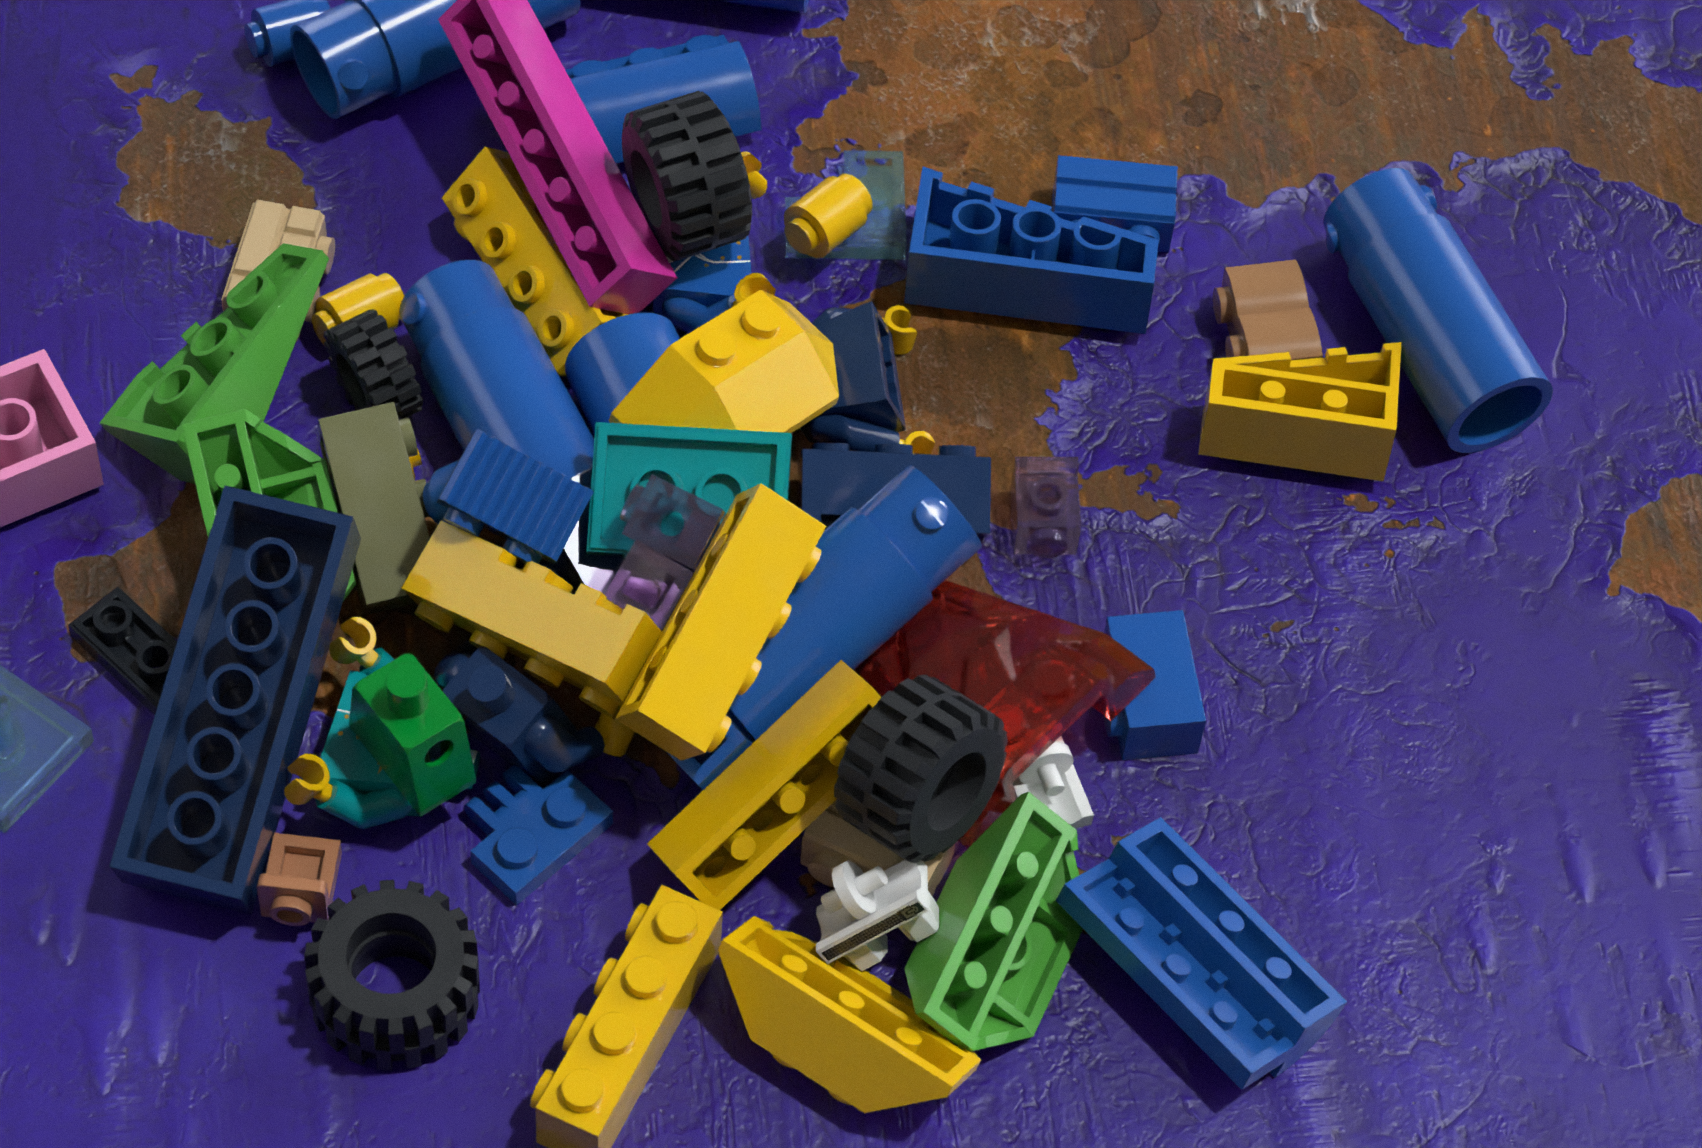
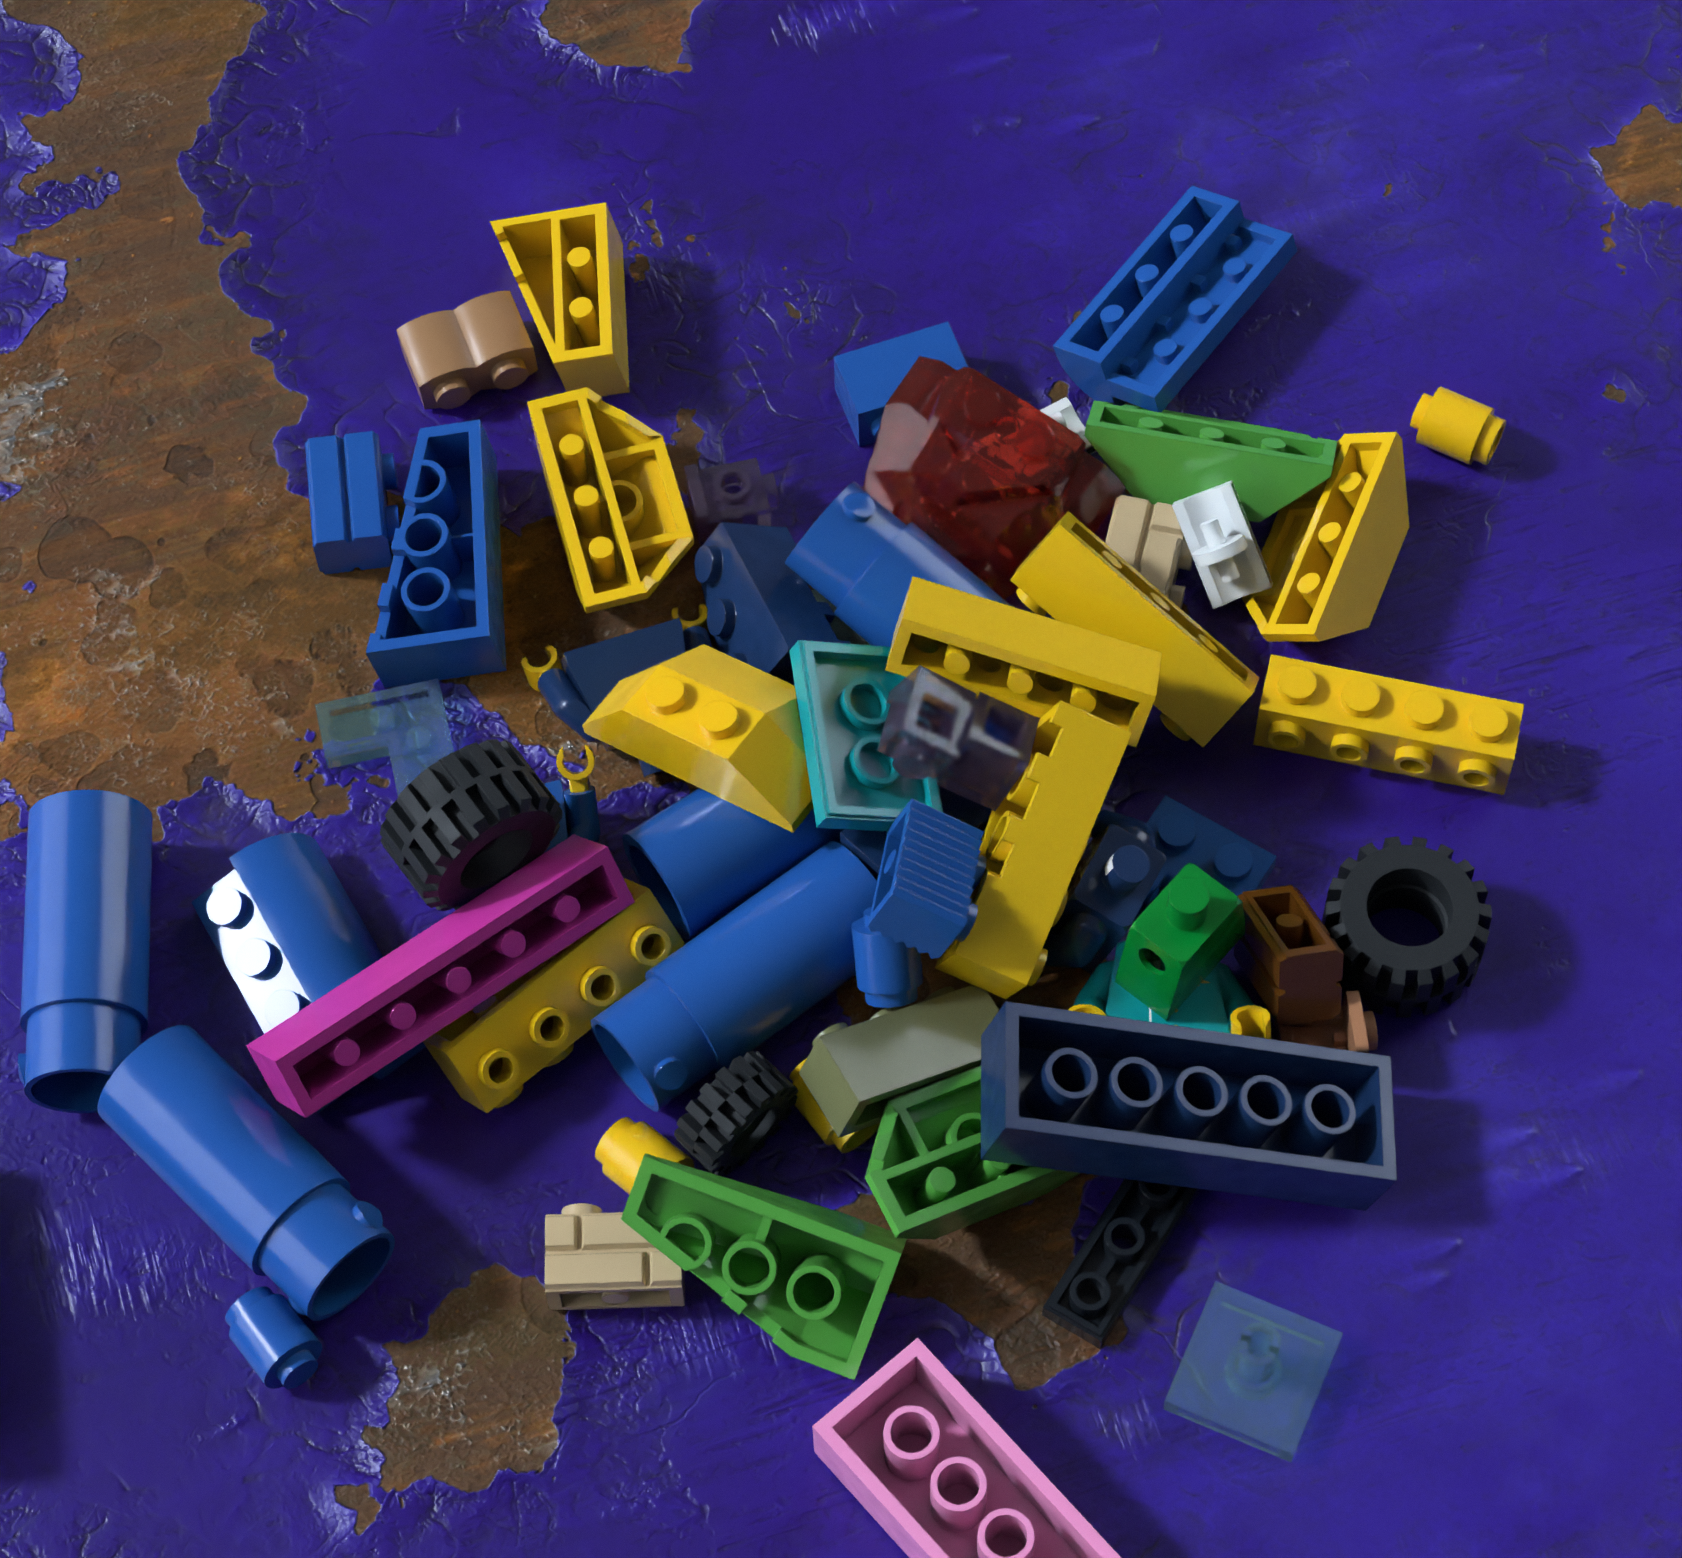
camera: 95 degrees left, 5 degrees up
yellow brick [784,174,873,258] -> none
black tyre [834,675,1008,863] -> none
blue piece [1323,168,1553,453] -> none
none -> yellow wedge [527,387,694,614]
none -> reddish brown brick [1234,885,1344,1027]

